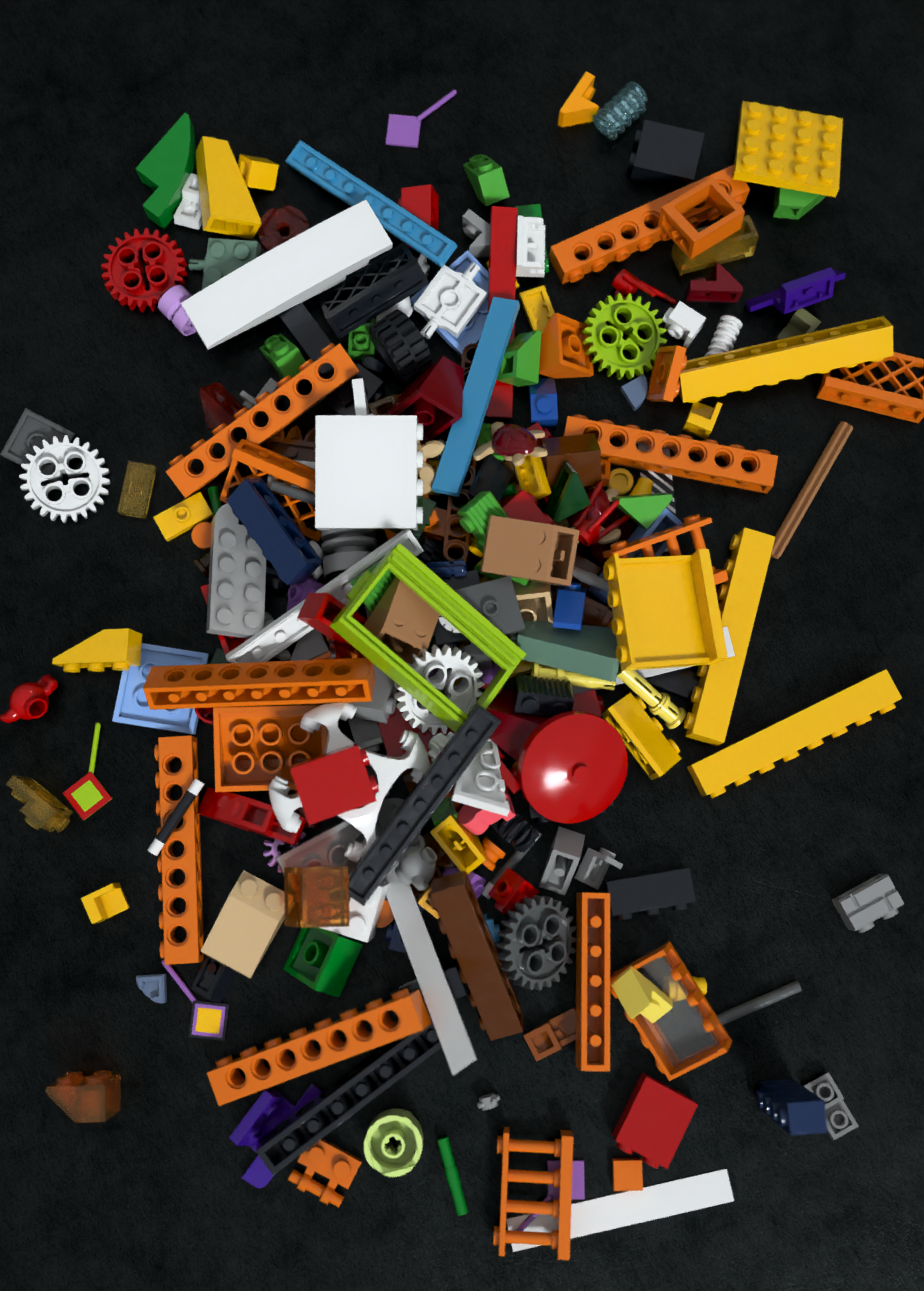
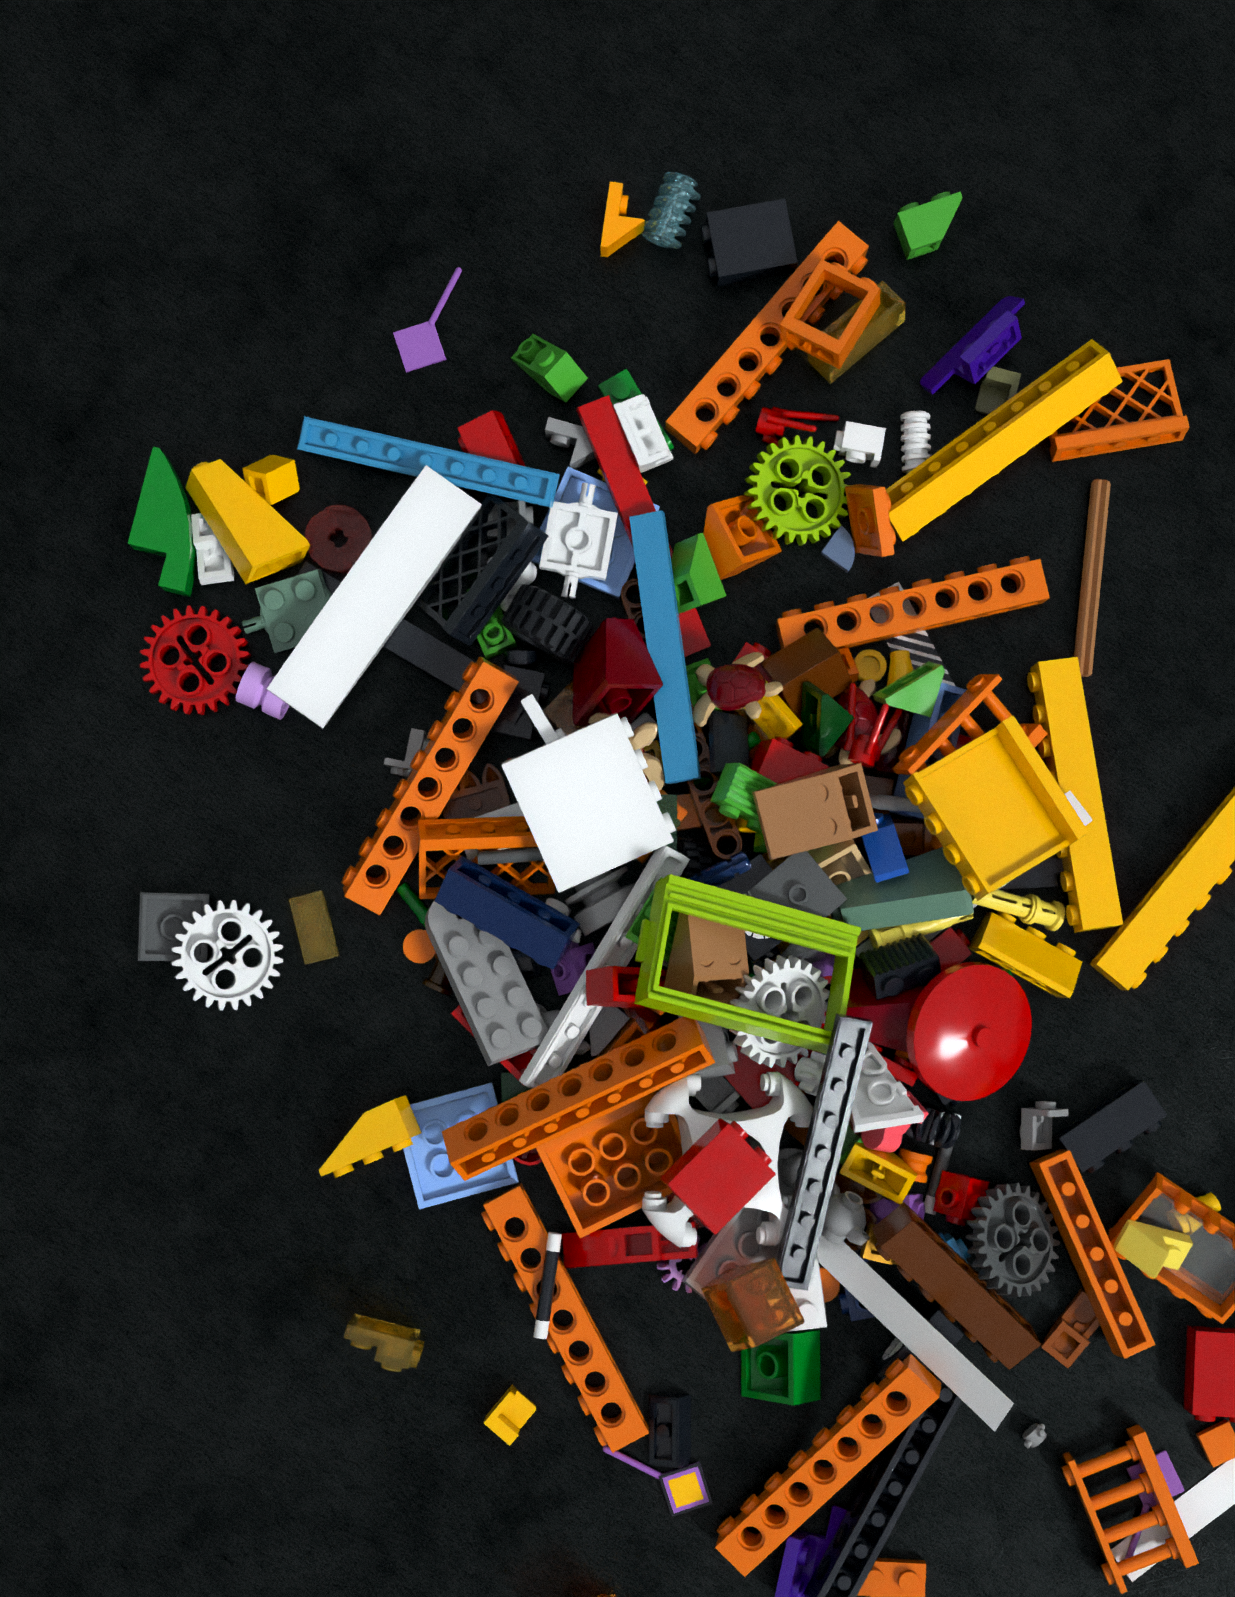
camera: 25 degrees left, 5 degrees up
red piece [0,675,58,723] -> none
piece [63,722,113,820] -> none
sand blue tile [136,973,167,1003] -> none
yellow plate [153,492,213,542] -> none
clear red slope [199,382,244,428] -> none
tan slope [201,870,293,979] -> none
bright green slope [260,333,306,379] -> none
yellowish green brick [364,1109,423,1177] -> none
green piece [437,1136,468,1216] -> none
yellow plate [519,285,555,334] -> none
blue slope [528,378,558,430] -> none
light grey slope [539,827,585,895] -> none
yellow panel [682,402,722,440] -> none
dark red slope [686,262,743,303] -> none
yellow plate [733,101,843,197] -> none

